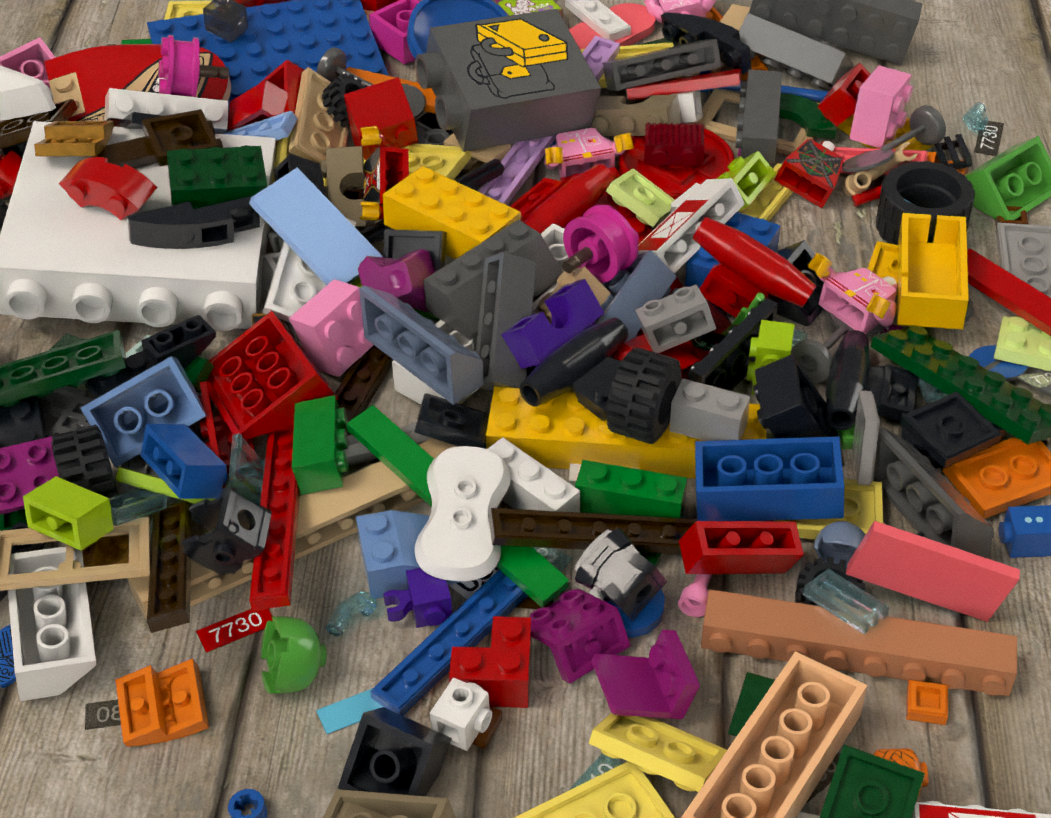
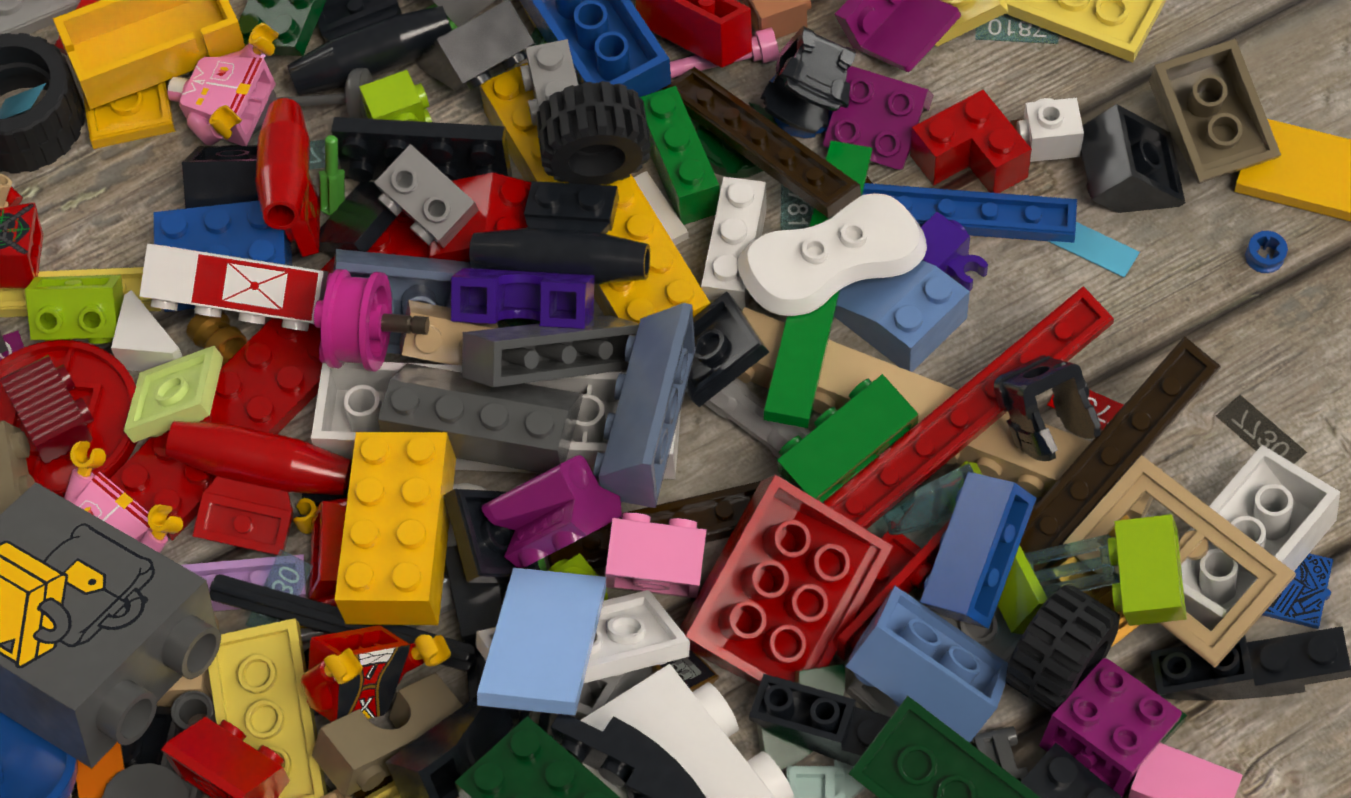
camera: 120 degrees left, 15 degrees up
orange slope [115,658,209,747] -> none
bright green cylinder [261,616,327,694] -> none
clear light blue arm [326,591,377,637] -> none

